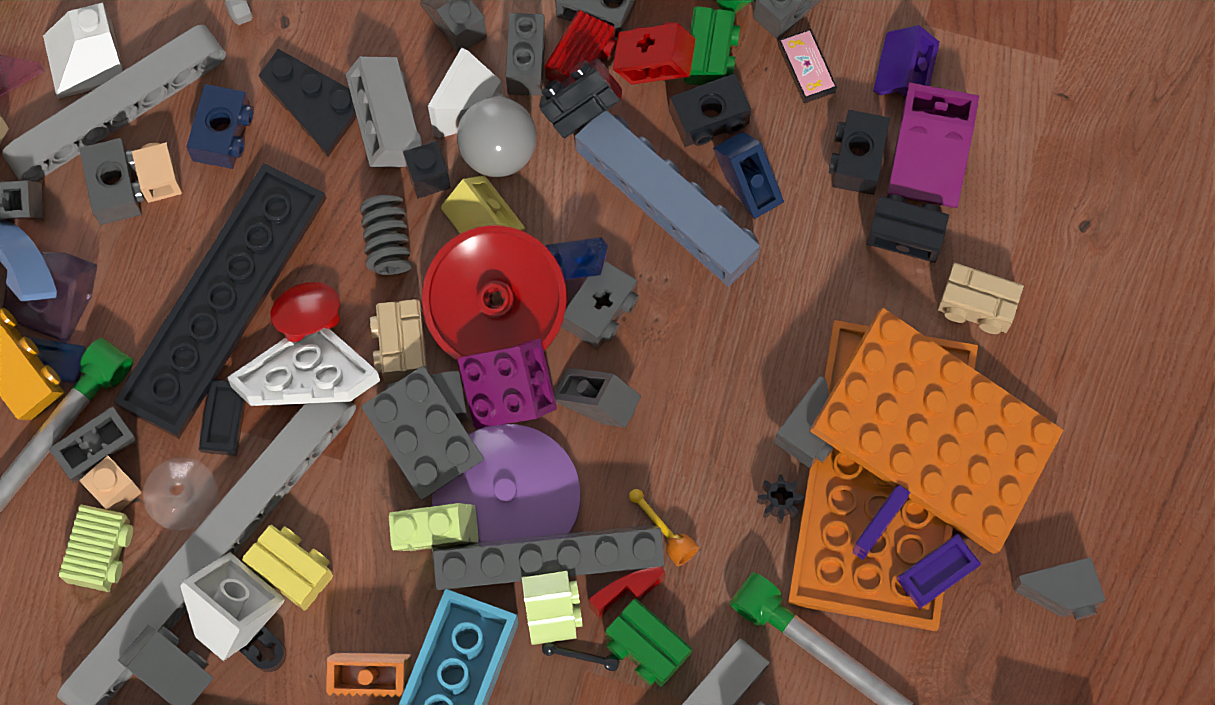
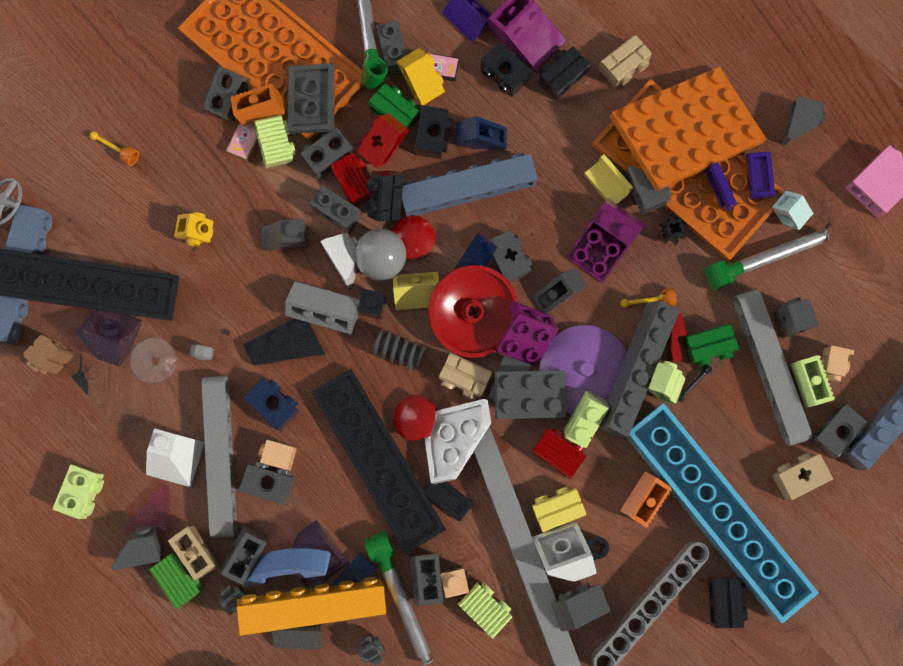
camera: 60 degrees left, 10 degrees up
clear dish [143,457,218,530] -> none
none -> red dish [392,216,435,259]
none -> yellow brick [397,48,445,105]
none -> red brick [531,428,587,479]
none -> magenta slope [566,198,645,283]
none -> light yellow panel [584,154,633,205]
none -> light aqua brick [772,191,813,230]

